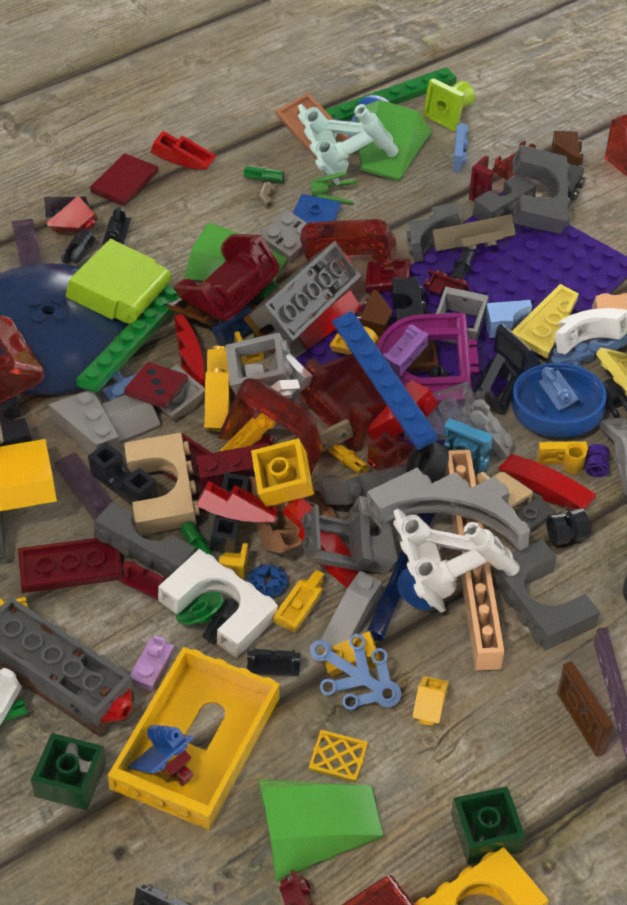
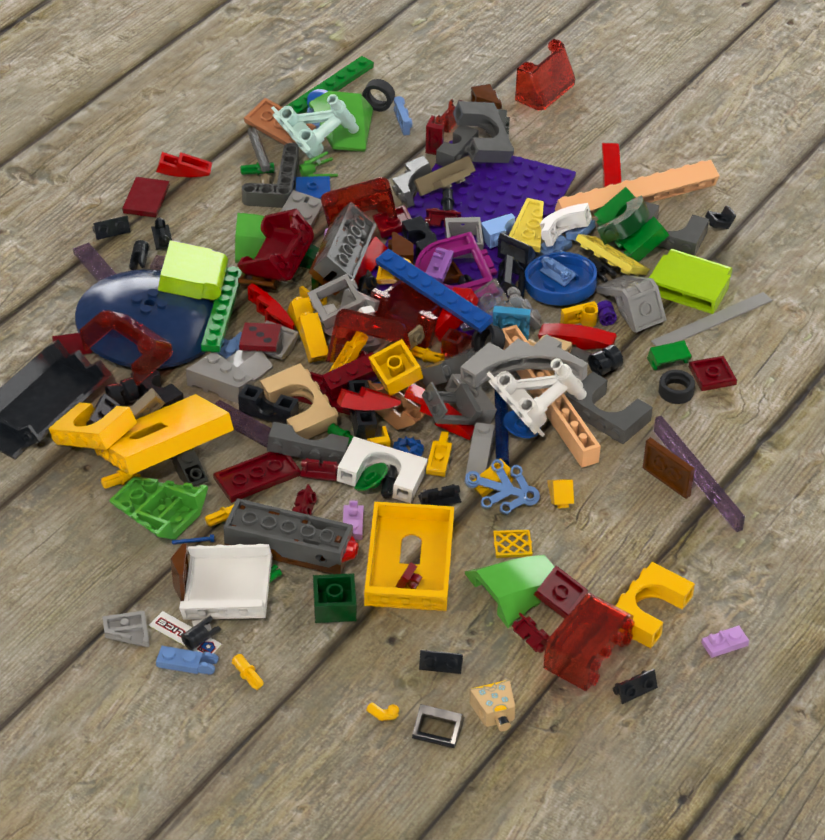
camera: 20 degrees left, 5 degrees down
slope [47,196,98,233] -> none
blue hinge [128,724,193,773] -> none
dark blue plate [211,307,252,347] -> none
lime plant [423,78,475,131] -> none
dark green brick [451,786,525,864] -> none
none -> dark grey beam [242,143,299,208]
none -> dark grey axle [248,127,270,172]
none -> dark red hinge [292,484,317,515]
none -> black hinge [357,270,377,298]
none -> black tyre [362,79,395,112]
none -> dark red tile [534,565,588,620]

